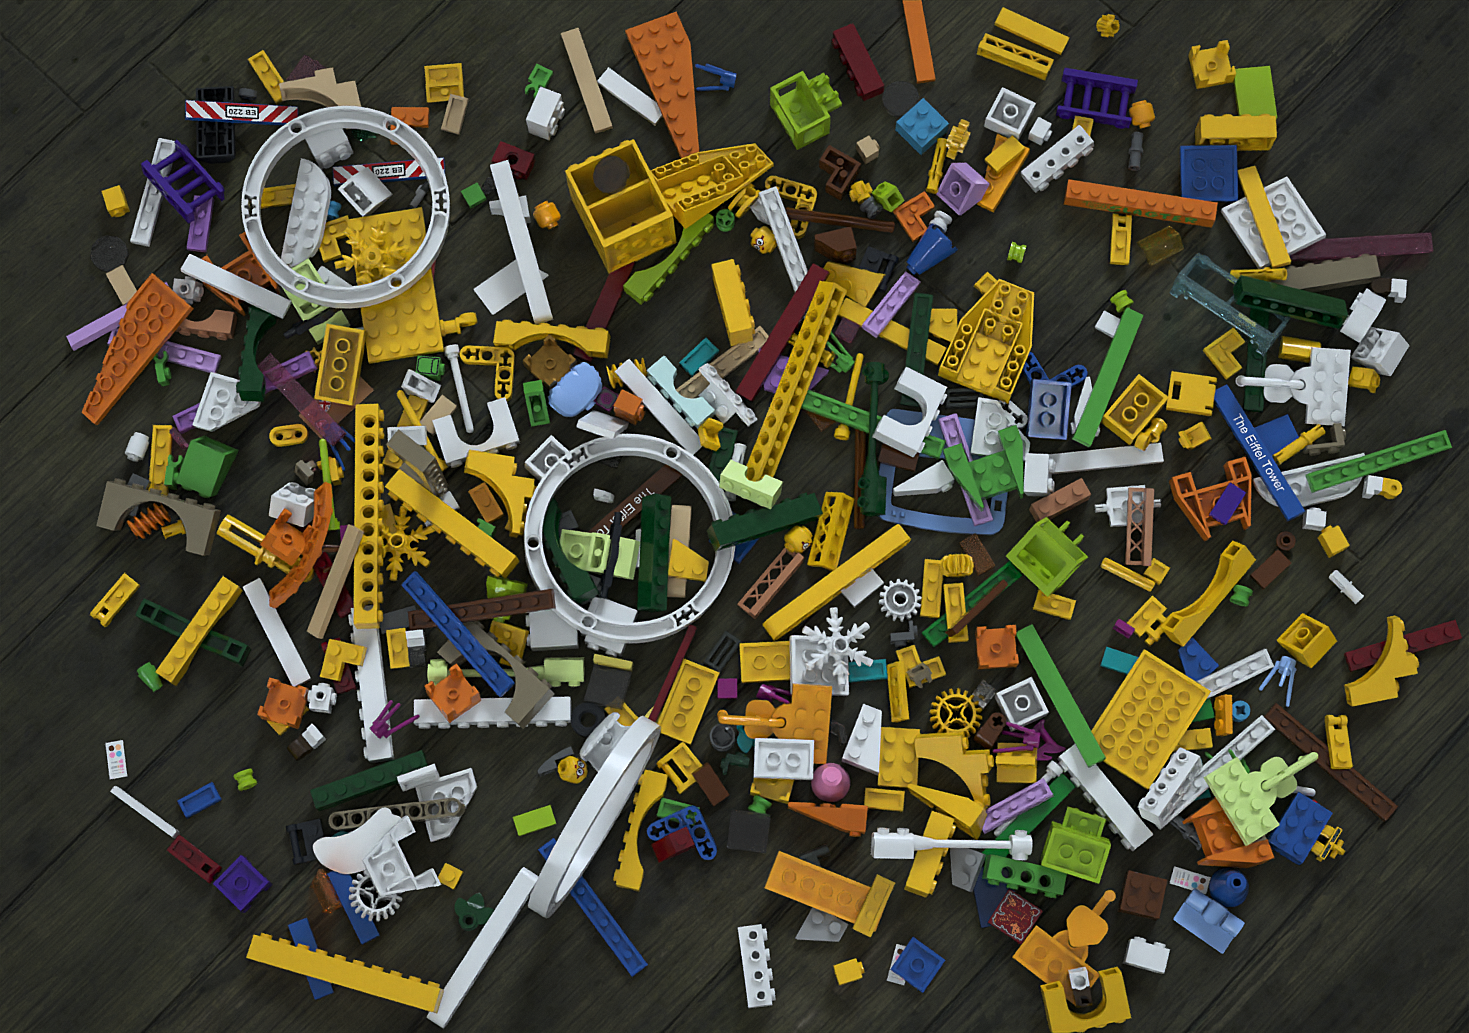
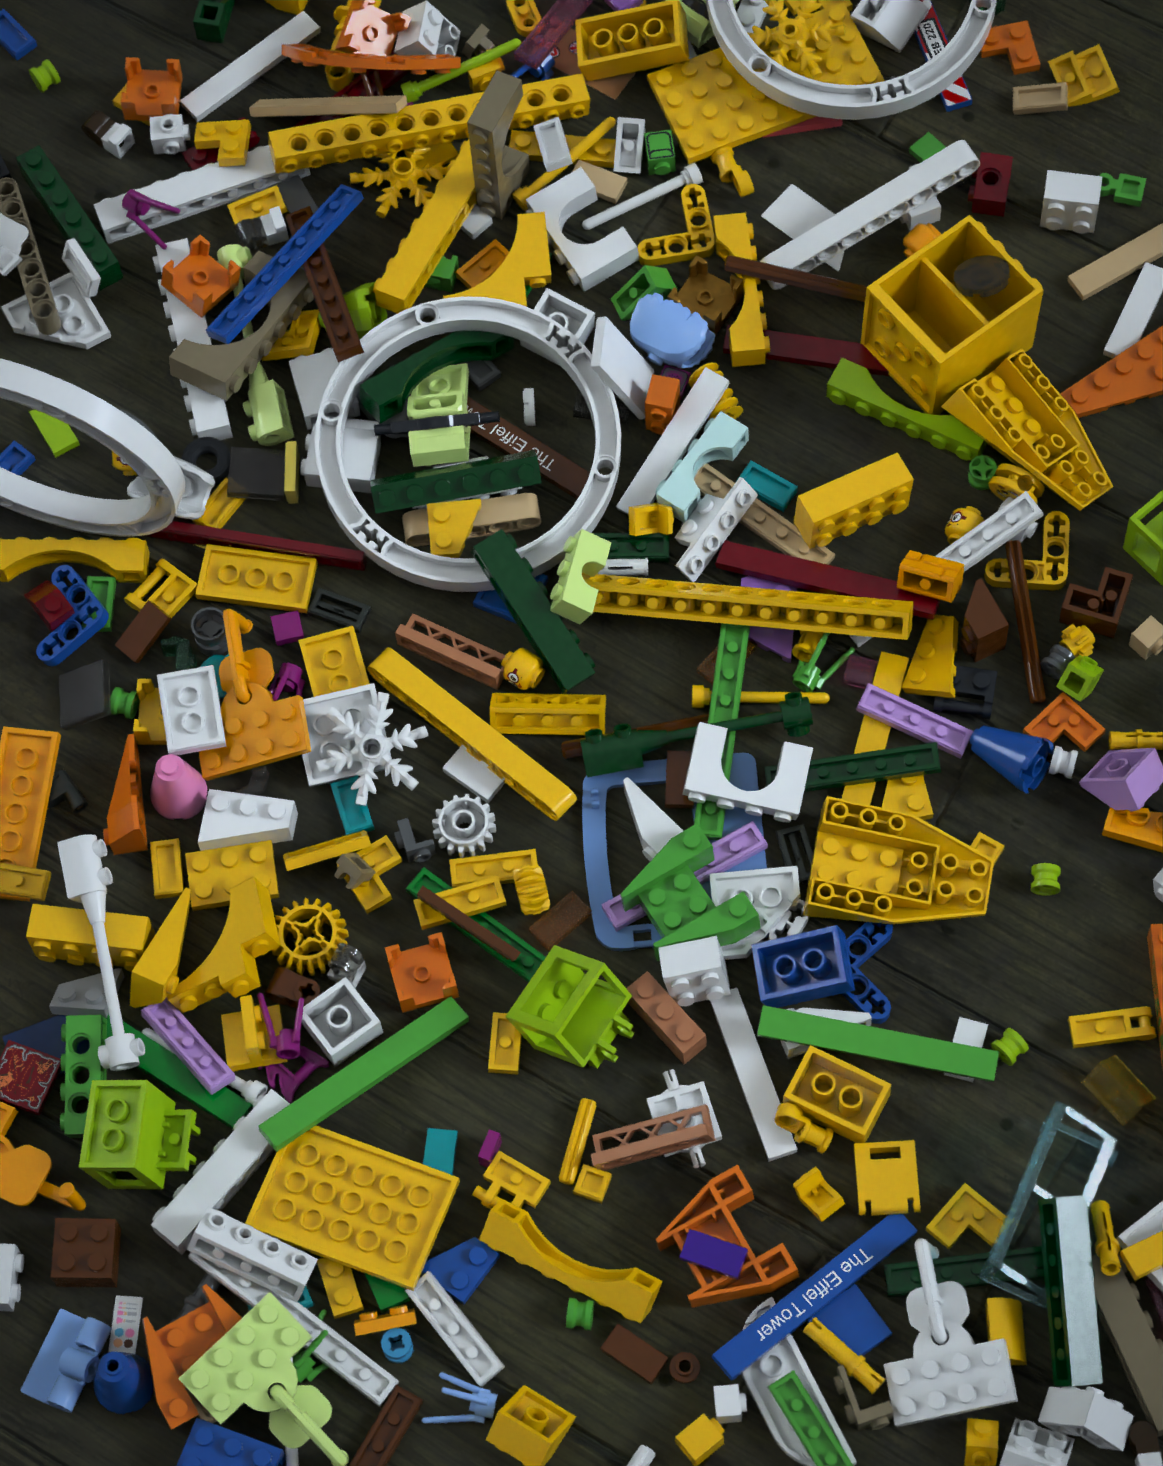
camera: 80 degrees right, 10 degrees down
none -> reddish brown axle [724,255,867,302]
none -> light orange brick [897,550,964,603]

